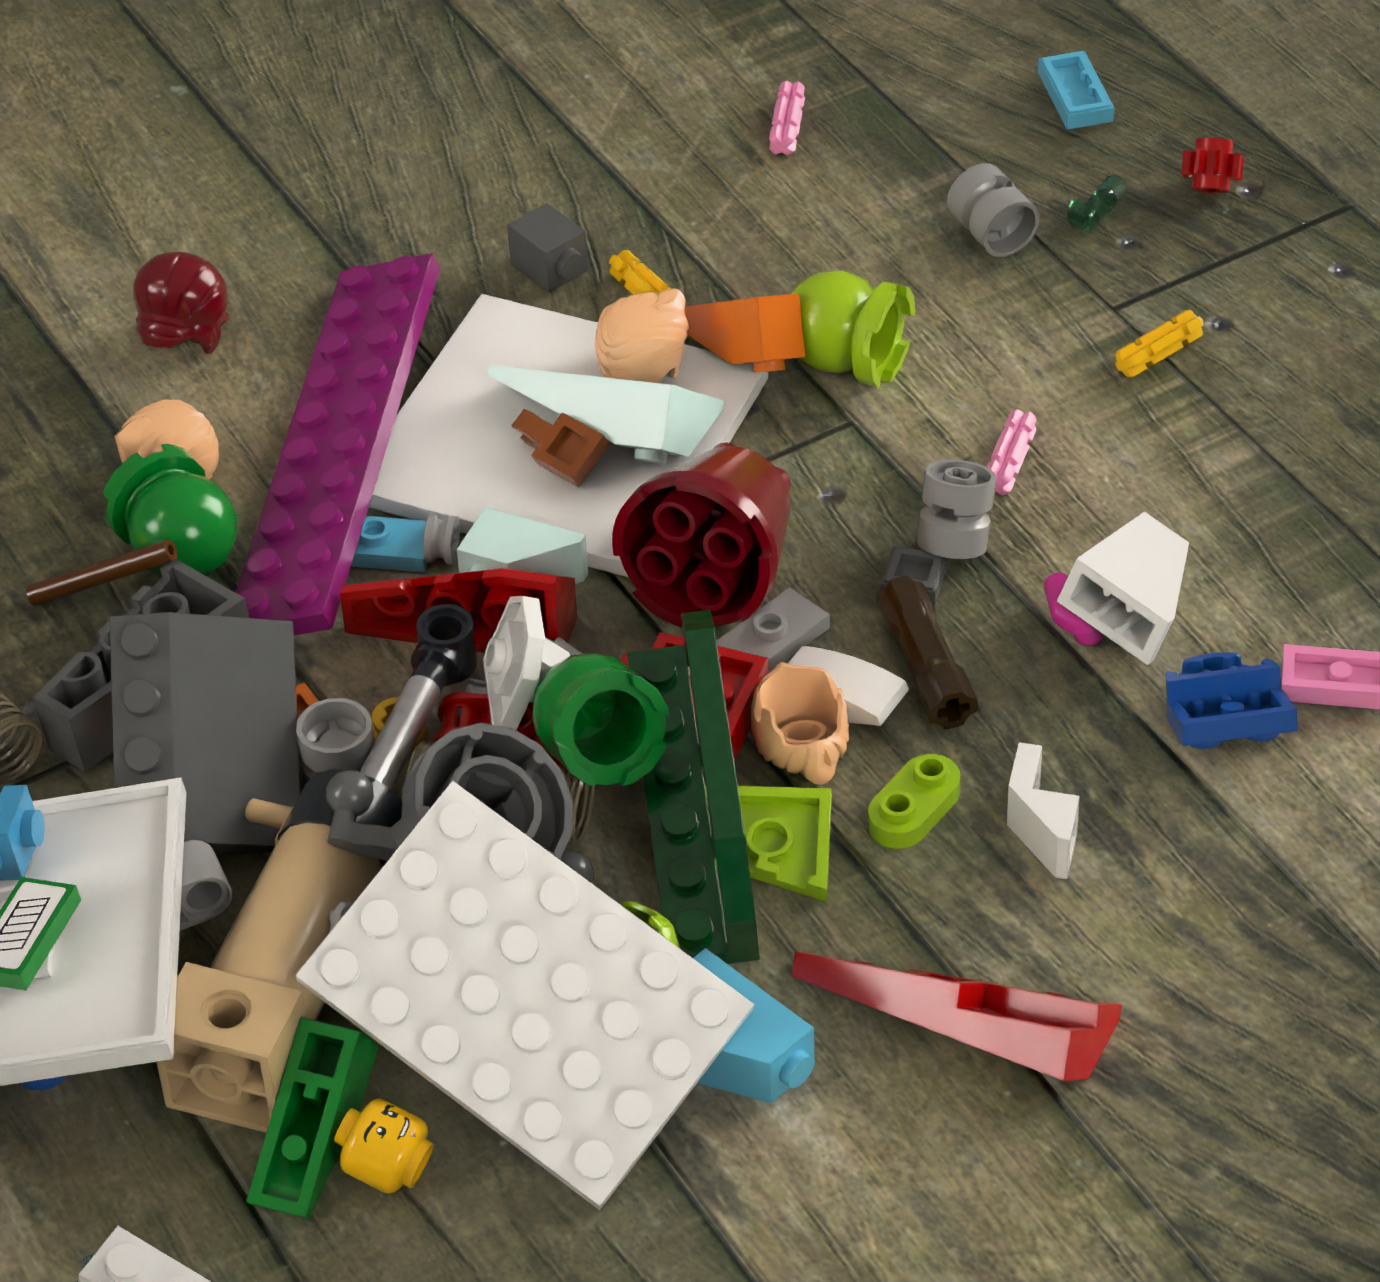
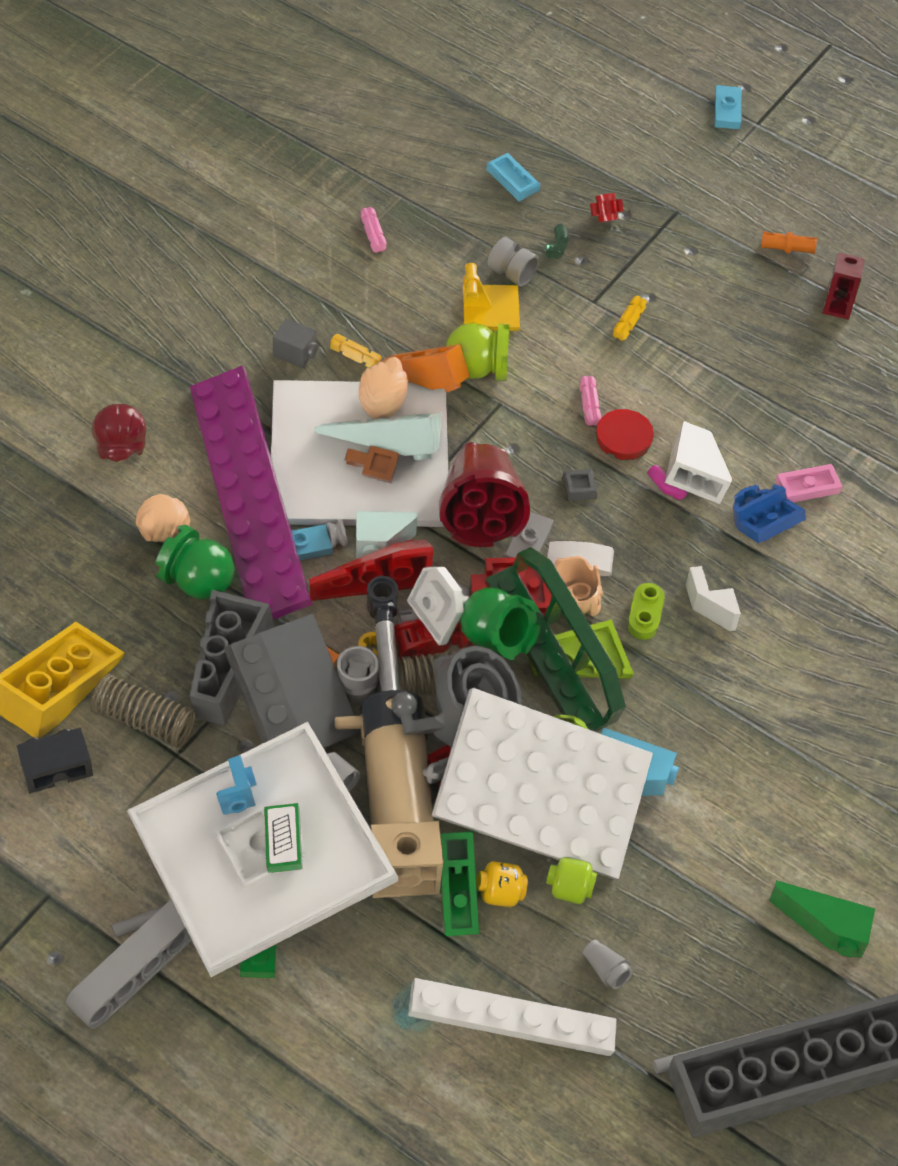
camera: 30 degrees left, 10 degrees up
reddish brown piece [26,539,178,606] -> none
wedge [792,952,1122,1081] -> none
dark brown axle [876,575,978,730] -> none
light grey wheel [916,459,997,559] -> none
none -> yellow plate [463,263,520,331]
none -> lime head [546,857,597,904]
none -> red tile [596,409,654,460]

